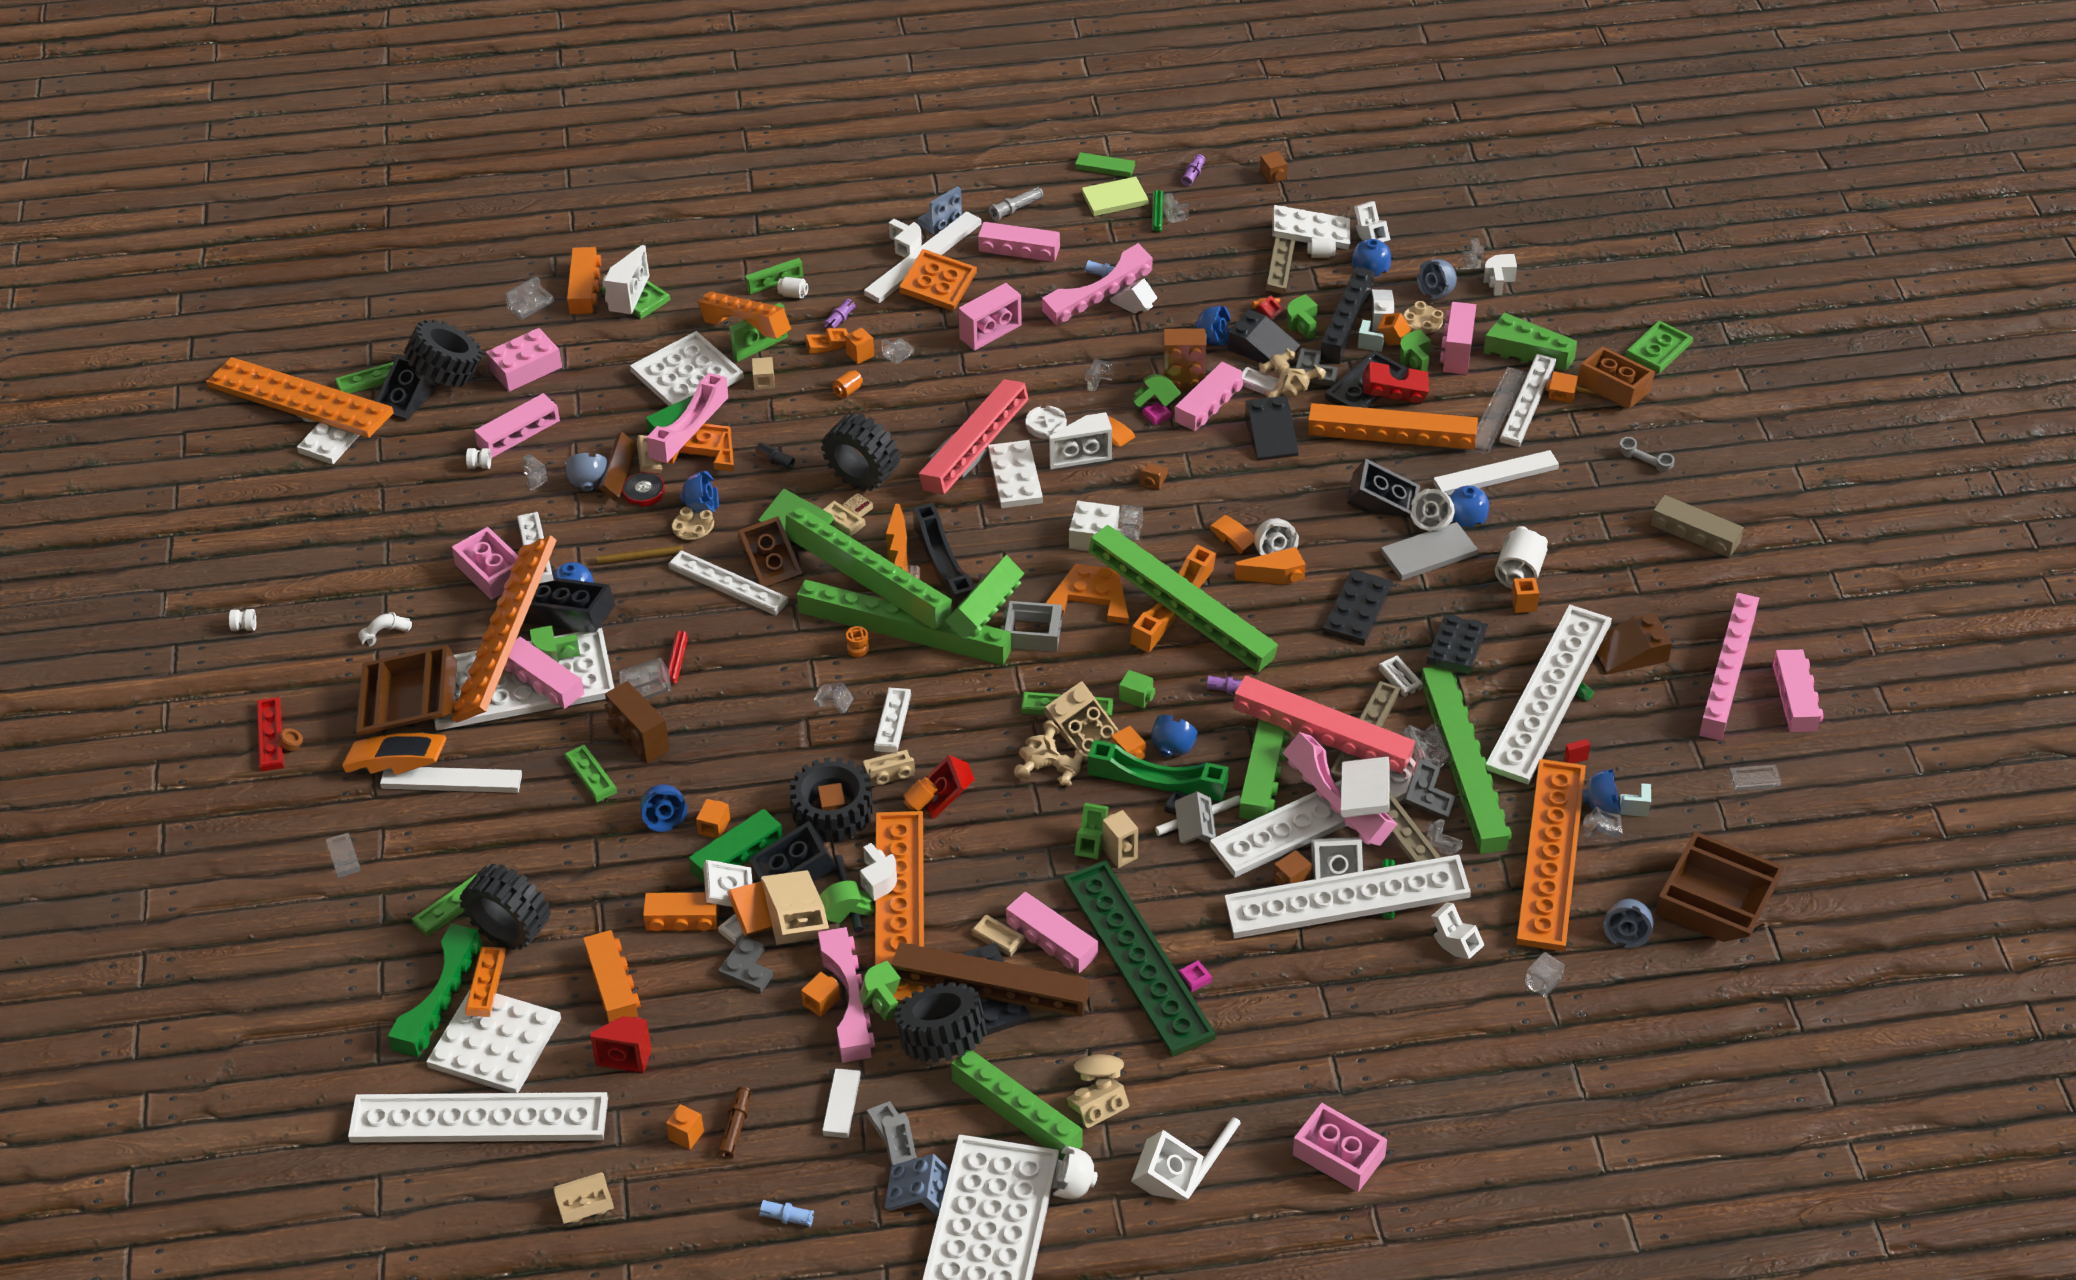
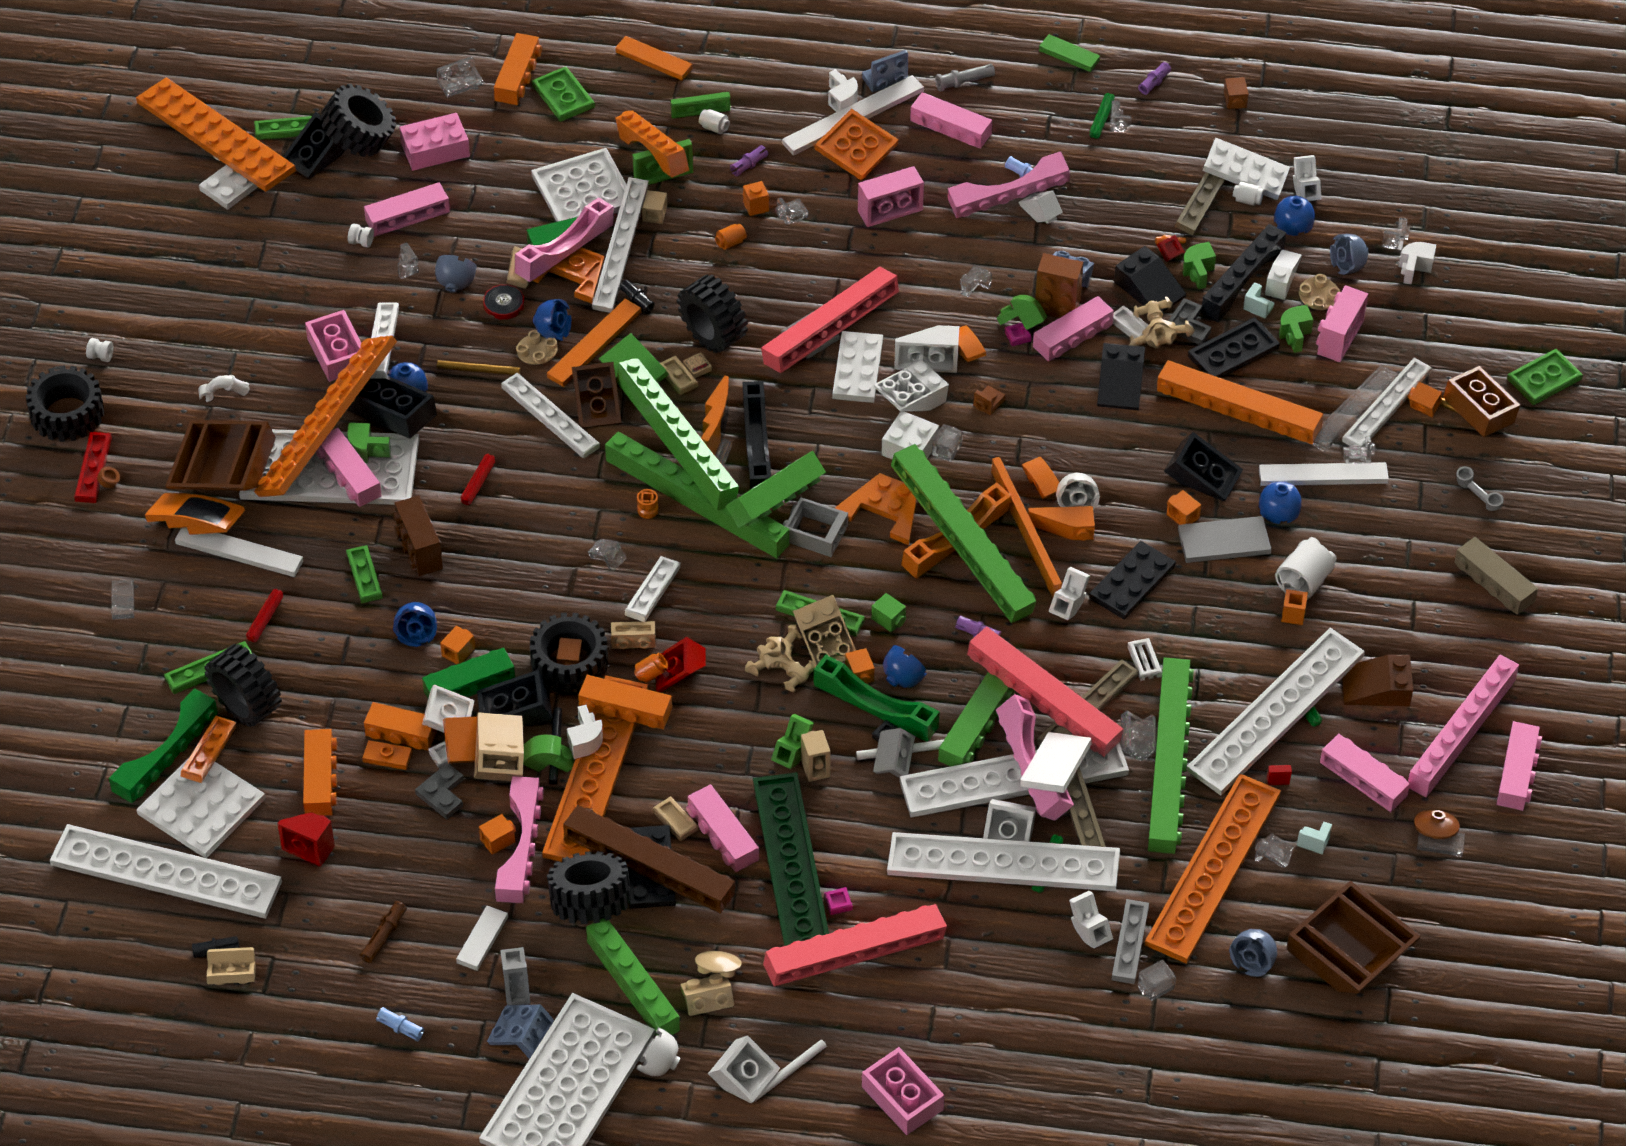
camera: 15 degrees right, 5 degrees up
reddish brown tile [599,431,637,501] -> none
white slope [603,245,649,314] -> none
clear brick [619,657,671,699] -> none
orange brick [666,1104,704,1150] -> none
orange slope [805,328,848,354] -> none
bright green brick [859,961,901,1021] -> none
white tile [1026,406,1067,439] -> none
yellowish green tile [1082,177,1148,216] -> none
blue cylinder [1195,306,1231,346] -> none
dark orange brick [1273,850,1312,886] -> none
red arch [1363,362,1429,403] -> none
orange brick [1377,313,1411,345] -> none
dark grey plate [1403,758,1455,820] -> none
white cylinder [1410,489,1455,531] -> none
black plate [1426,615,1488,674] -> none
clear bracket [1427,819,1463,855] -> none
bright green wedge [1483,313,1577,371] -> none
blue cylinder [1583,769,1620,816] -> none
none -> black tyre [26,365,104,442]
none -> black axle [192,936,239,958]
none -> red axle [246,589,283,643]
none -> orange plate [362,740,412,770]
none -> orange tile [547,299,641,387]
none -> orange brick [578,675,672,730]
none -> white plate [592,177,648,313]
none -> orange tile [615,36,692,81]
none -> coral brick [763,904,947,987]
none -> white slope [874,360,949,412]
none -> orange tile [991,457,1062,598]
none -> white brick [1048,567,1090,620]
none -> light grey plate [1112,899,1149,984]
none -> orange brick [1166,490,1201,525]
none -> bright pink brick [1320,734,1410,812]
none -> clear bracket [1343,436,1375,464]
none -> dark orange dish [1414,810,1460,839]

